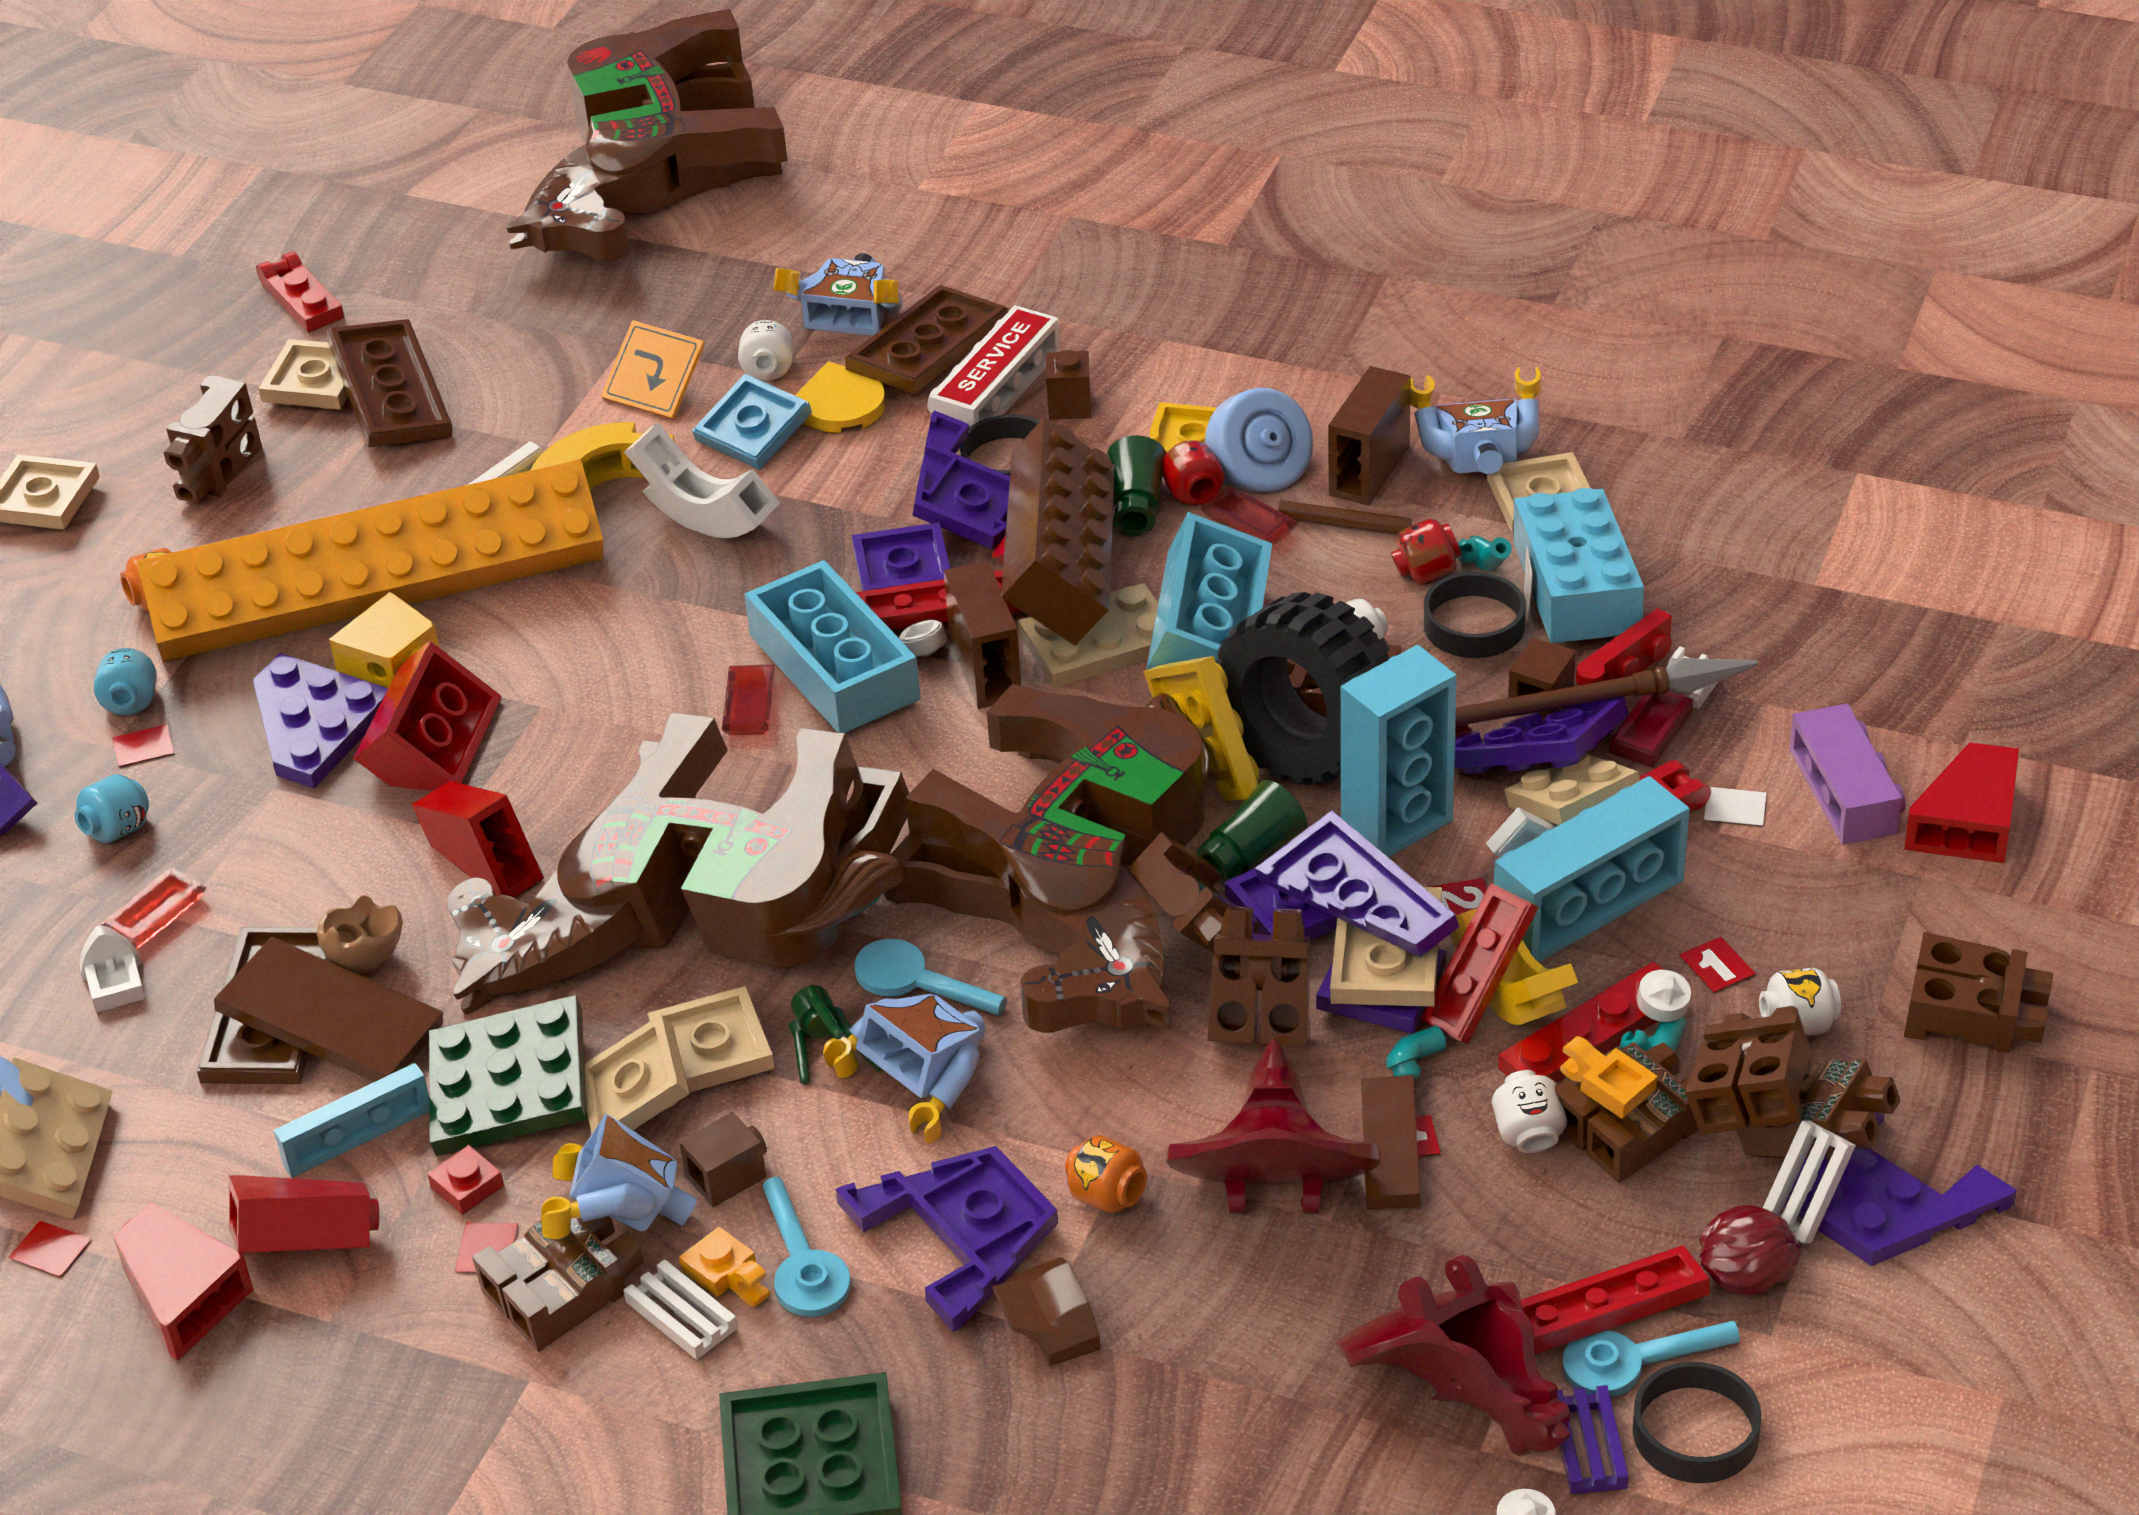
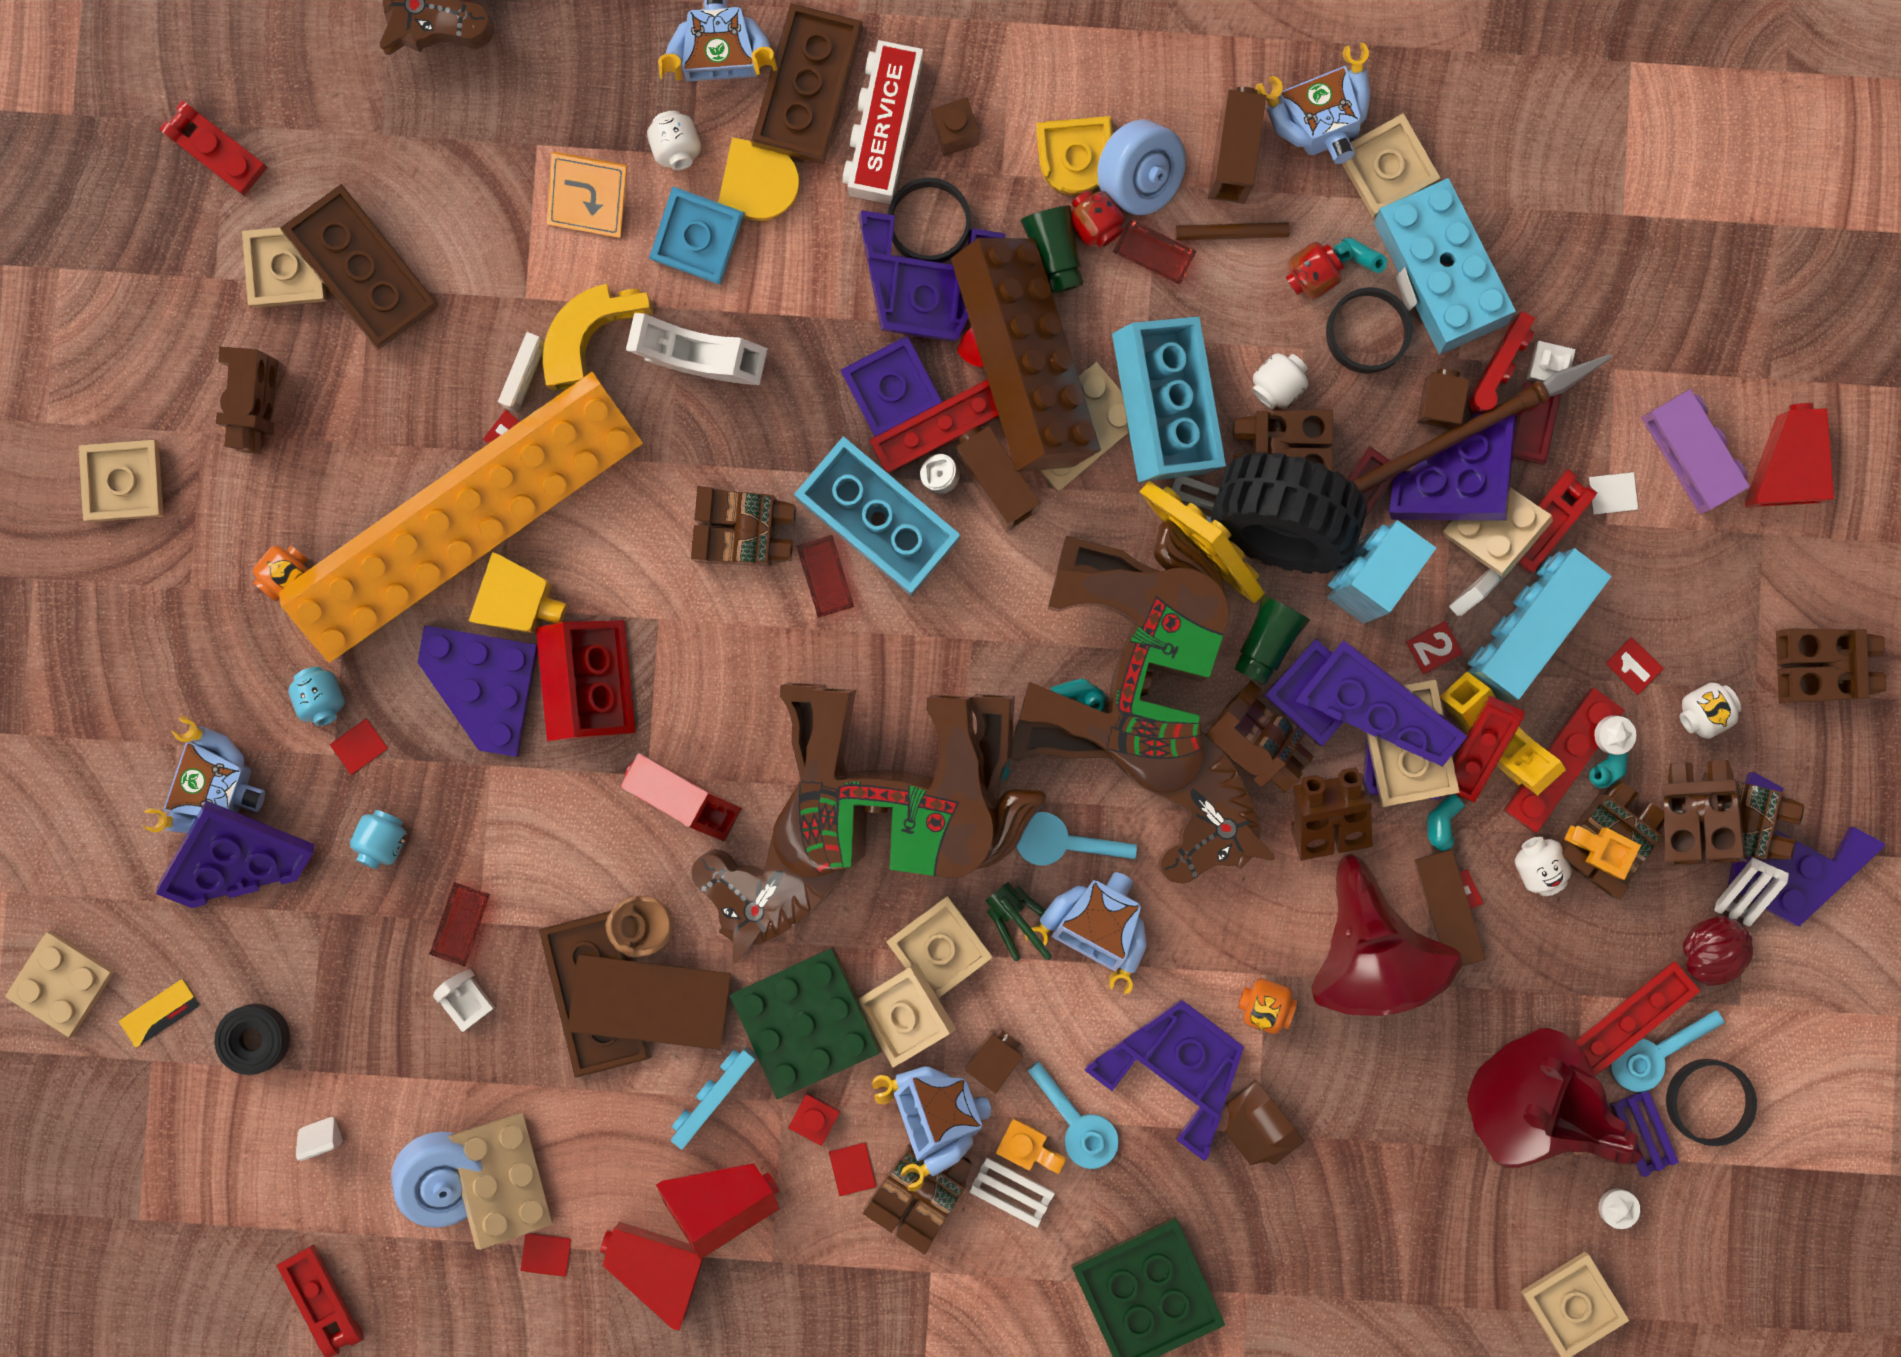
camera: 20 degrees left, 45 degrees up
none -> reddish brown hips [691,486,796,567]

